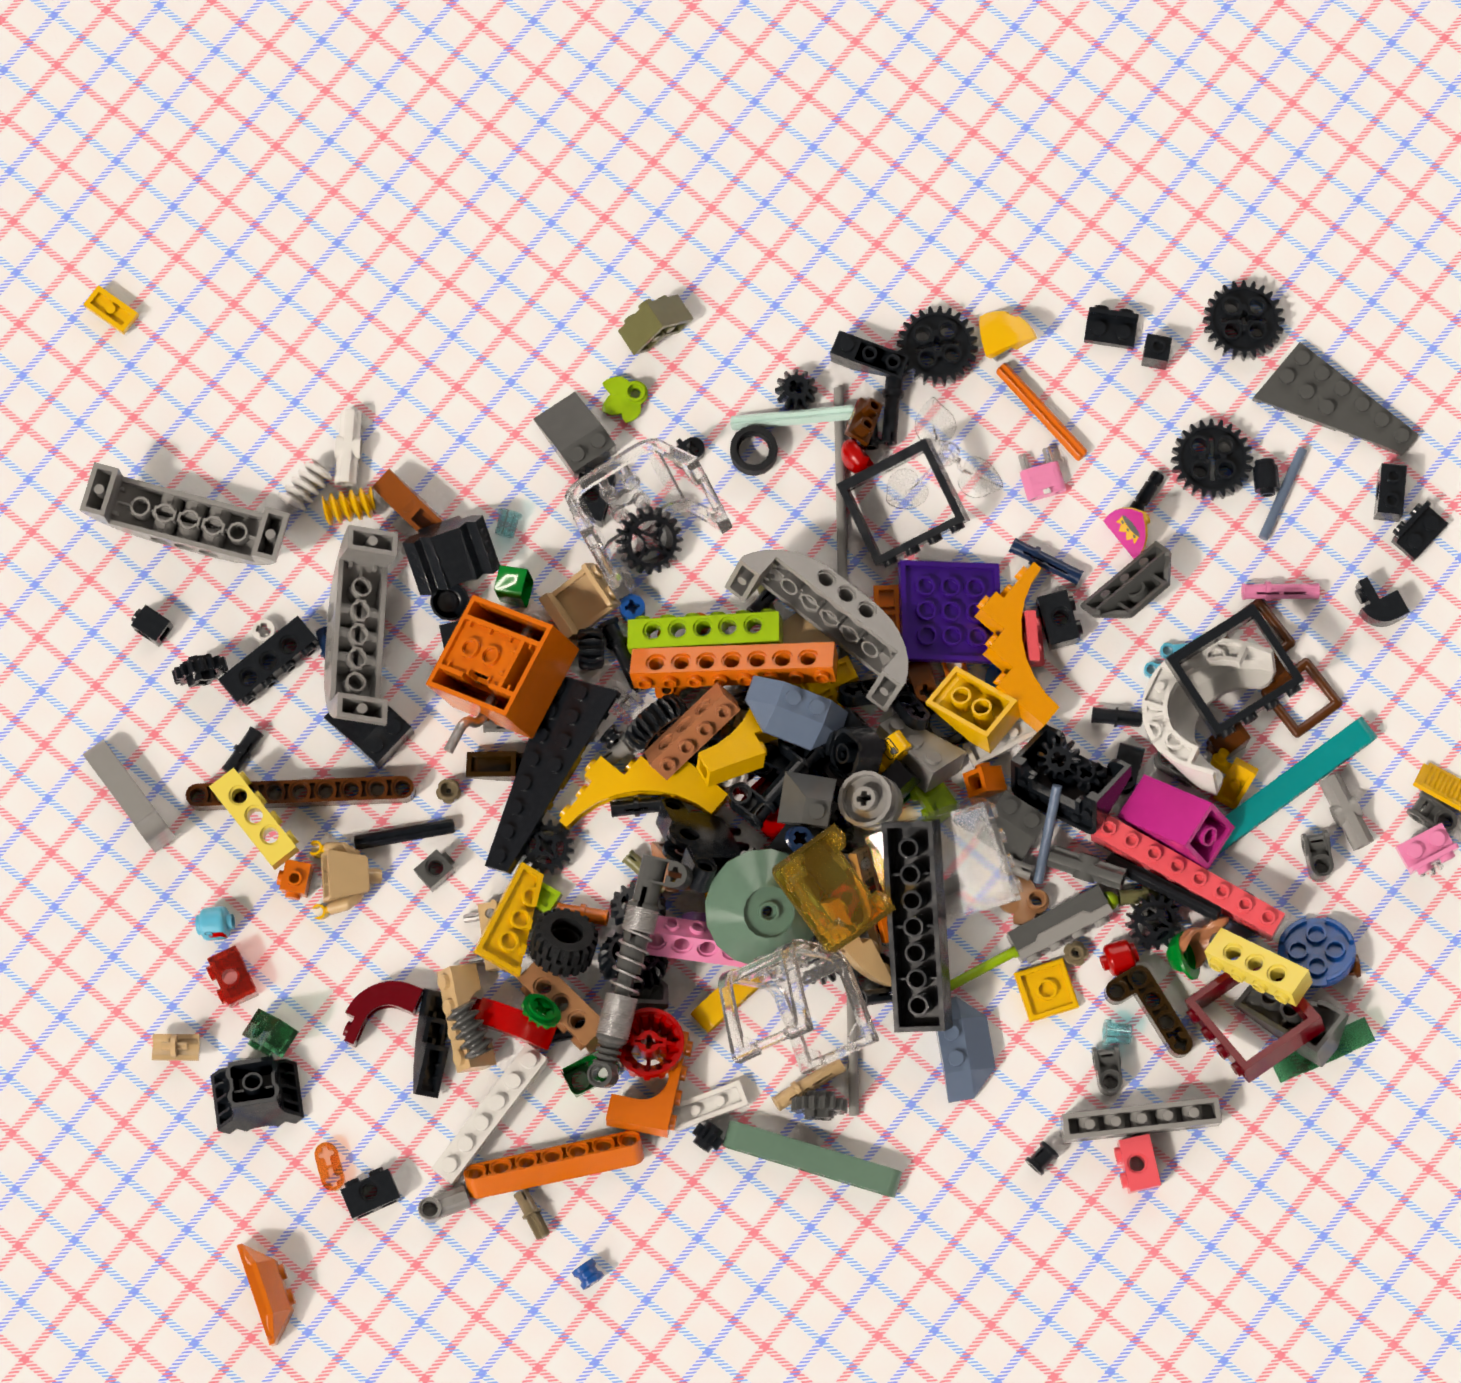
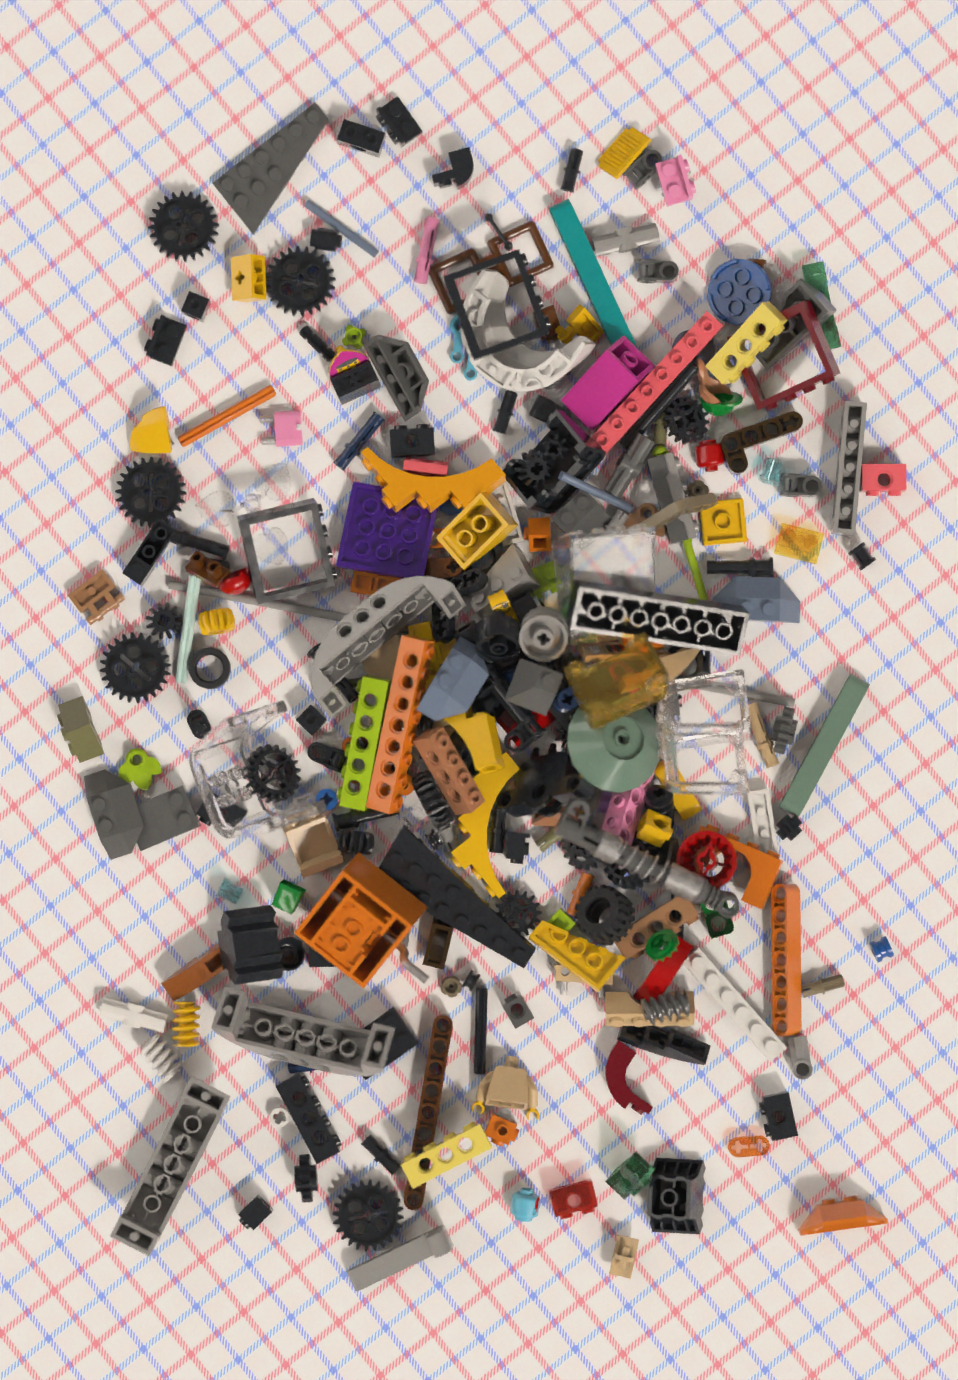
camera: 80 degrees left, 10 degrees up
none -> medium nougat plate [67,569,125,625]
none -> dark grey wedge [84,769,144,860]
none -> black gear [99,632,171,703]
none -> yellow gear [198,608,235,636]
none -> yellow brick [231,254,267,303]
none -> black brick [296,705,328,736]
none -> black piece [307,742,347,773]
none -> black hinge [330,361,381,405]
none -> black gear [332,1179,404,1252]
none -> lime plate [342,325,366,349]
none -> black bush [462,969,481,991]
none -> black hinge [485,213,513,251]
none -> black brick [506,832,530,864]
none -> black axle [560,148,583,193]
none -> yellow brick [636,809,673,847]
none -> dark tan beam [639,493,718,535]
none -> black piece [645,785,675,828]
none -> black pin [707,557,773,577]
none -> clear yellow plate [774,523,824,565]

